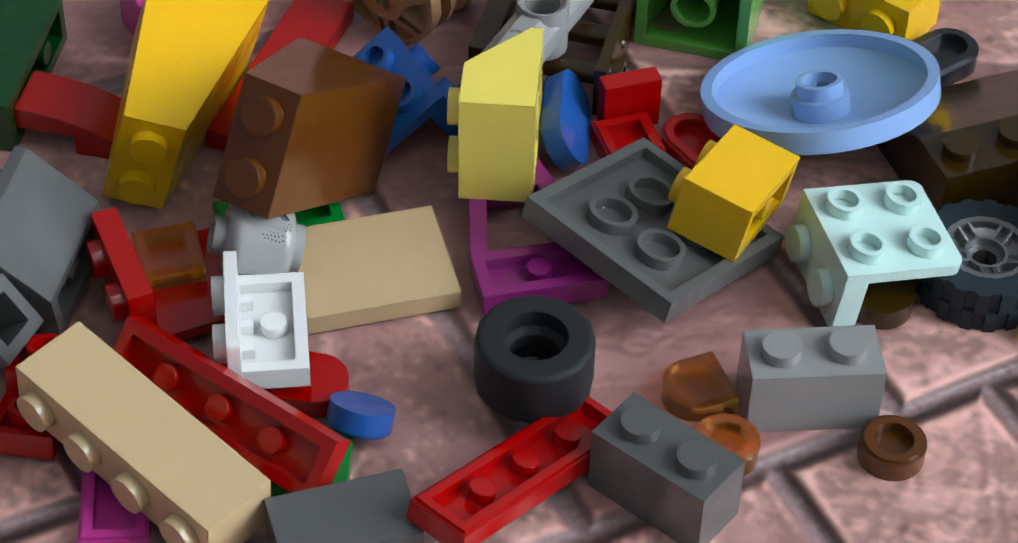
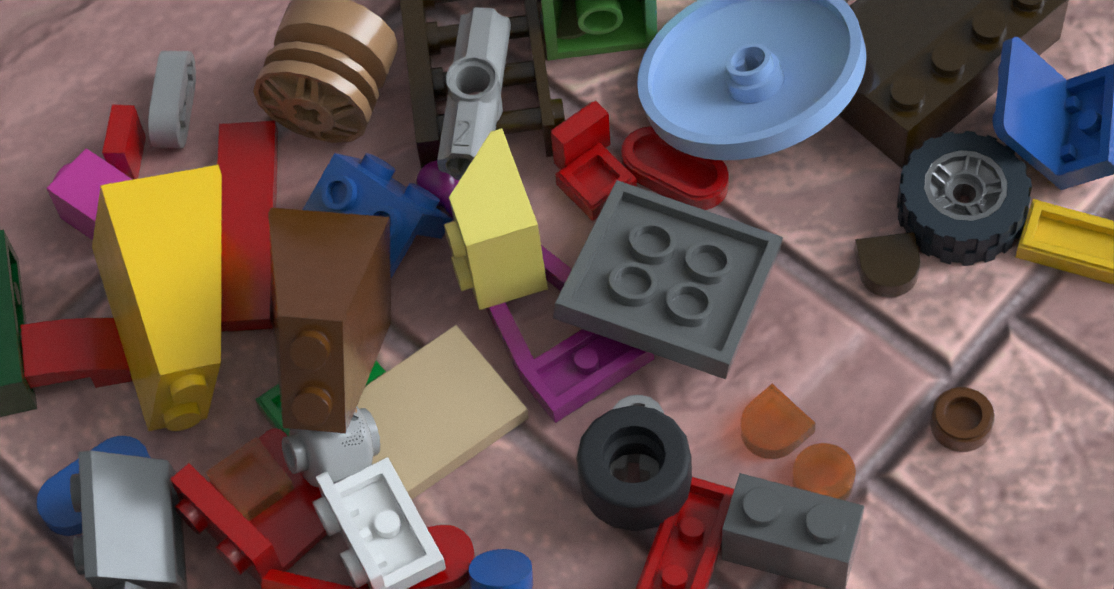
camera: 15 degrees left, 15 degrees up
blue tile [540,69,591,171] -> none
yellow brick [667,124,801,262] -> none
light grey brick [736,325,887,433] -> none
light aqua bracket [785,180,962,326] -> none

